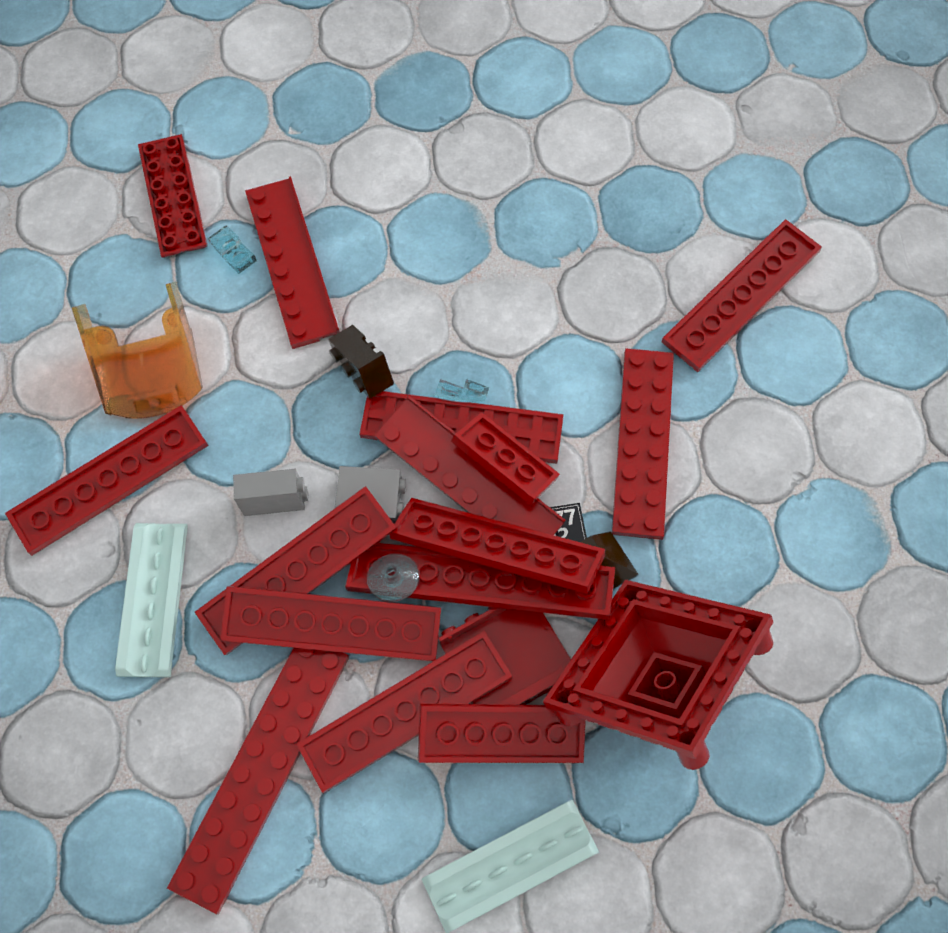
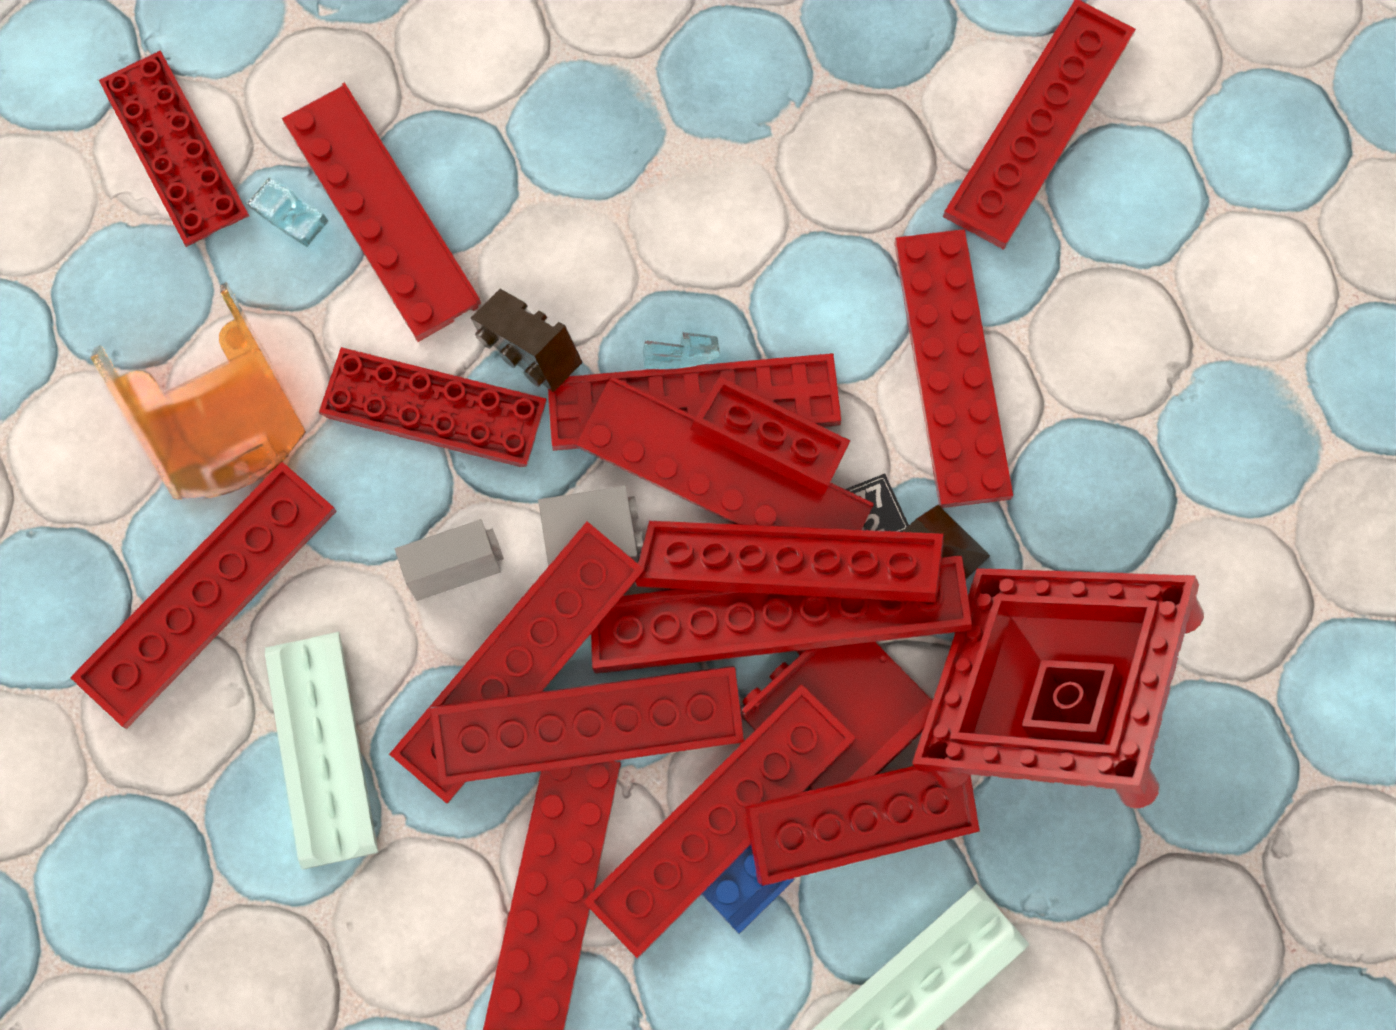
camera: 15 degrees left, 5 degrees up
clear light blue dish [367,554,420,602] -> none
none -> red plate [319,347,547,467]
none -> blue plate [702,845,795,934]

